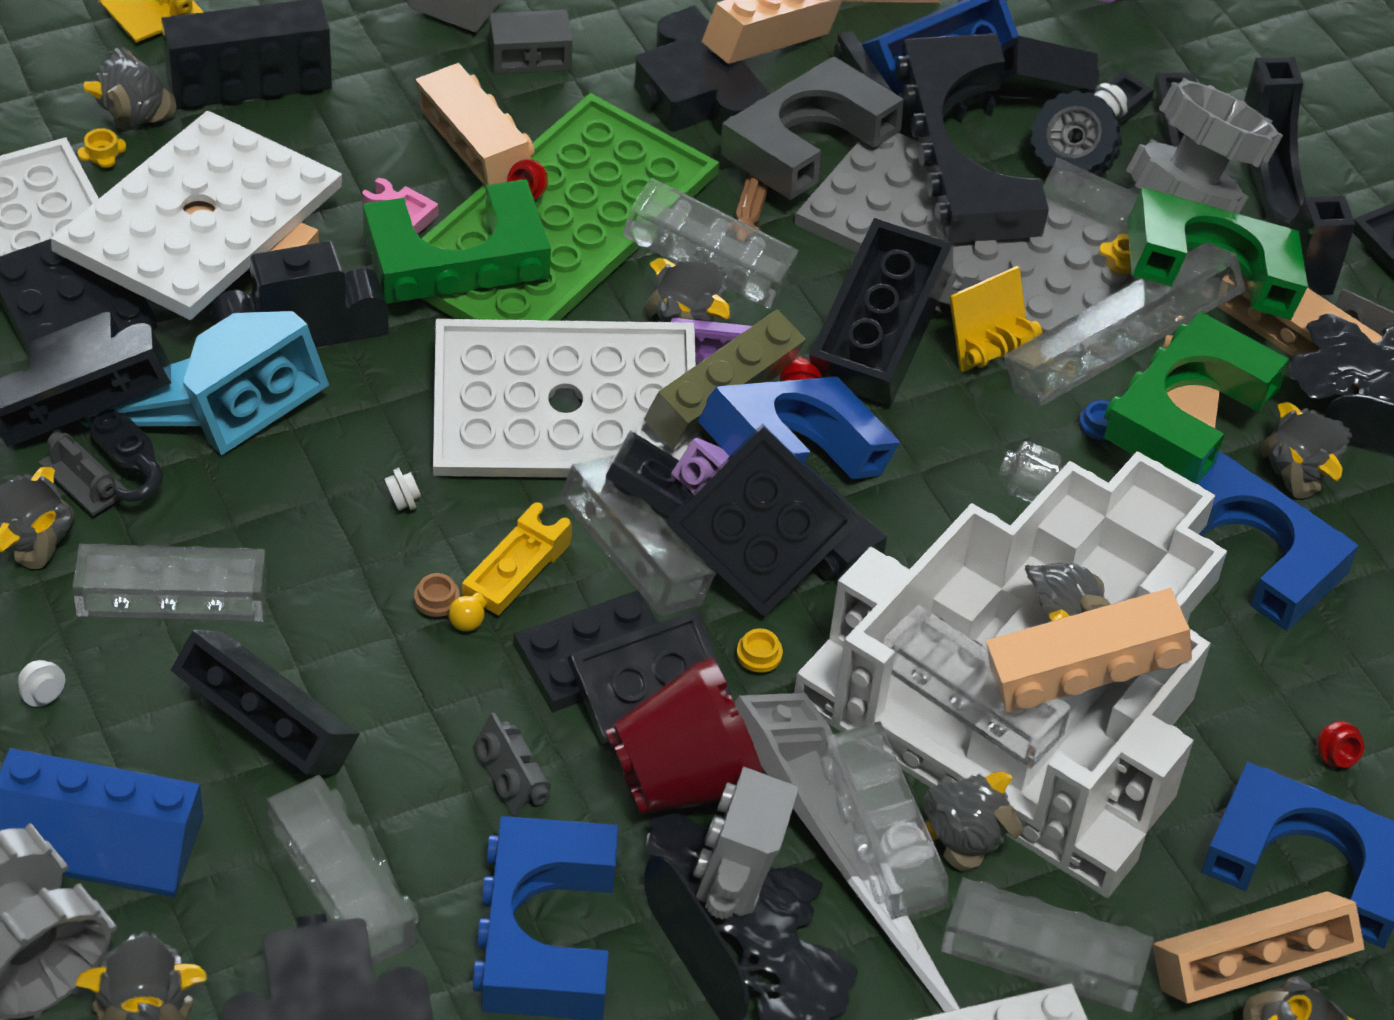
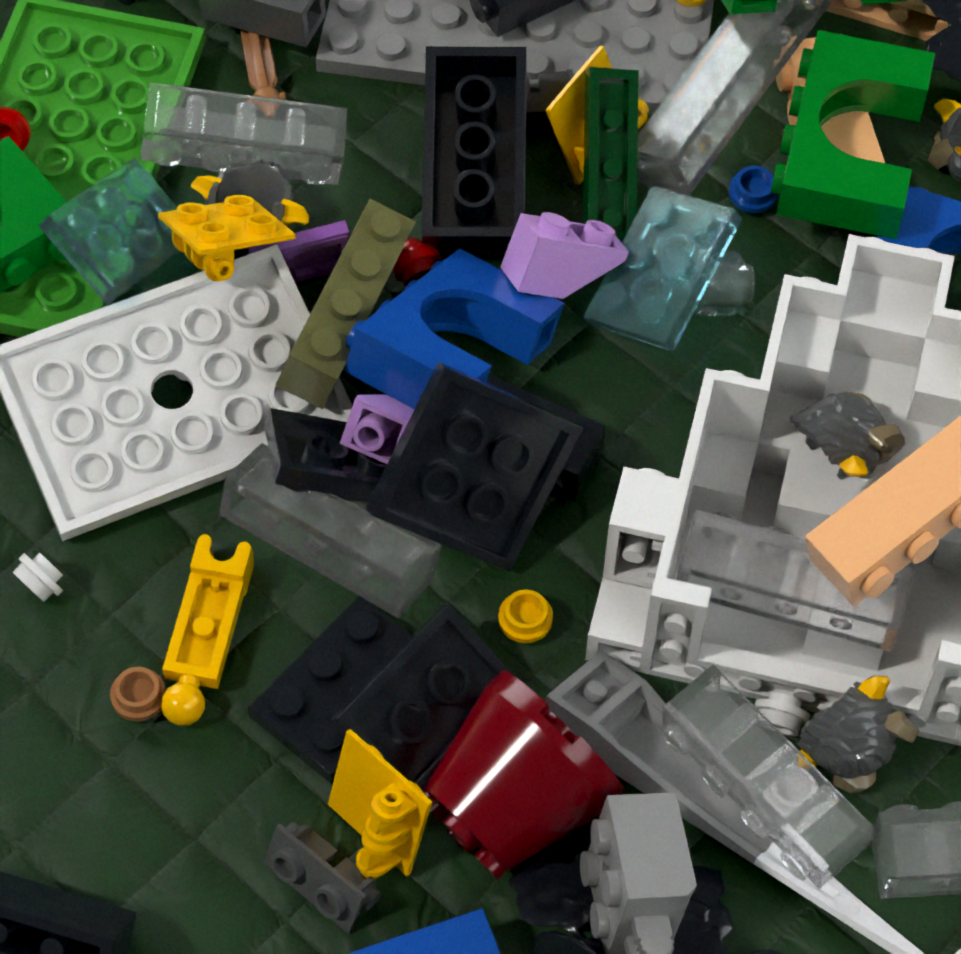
camera: 20 degrees left, 10 degrees up
none -> clear light blue plate [39,158,181,306]
none -> yellow hinge [158,195,296,282]
none -> yellow hinge [328,729,432,879]
none -> lavender slope [500,212,629,299]
none -> dark green plate [583,67,639,272]
none -> clear light blue plate [583,186,743,352]
none -> white plate [754,692,810,737]

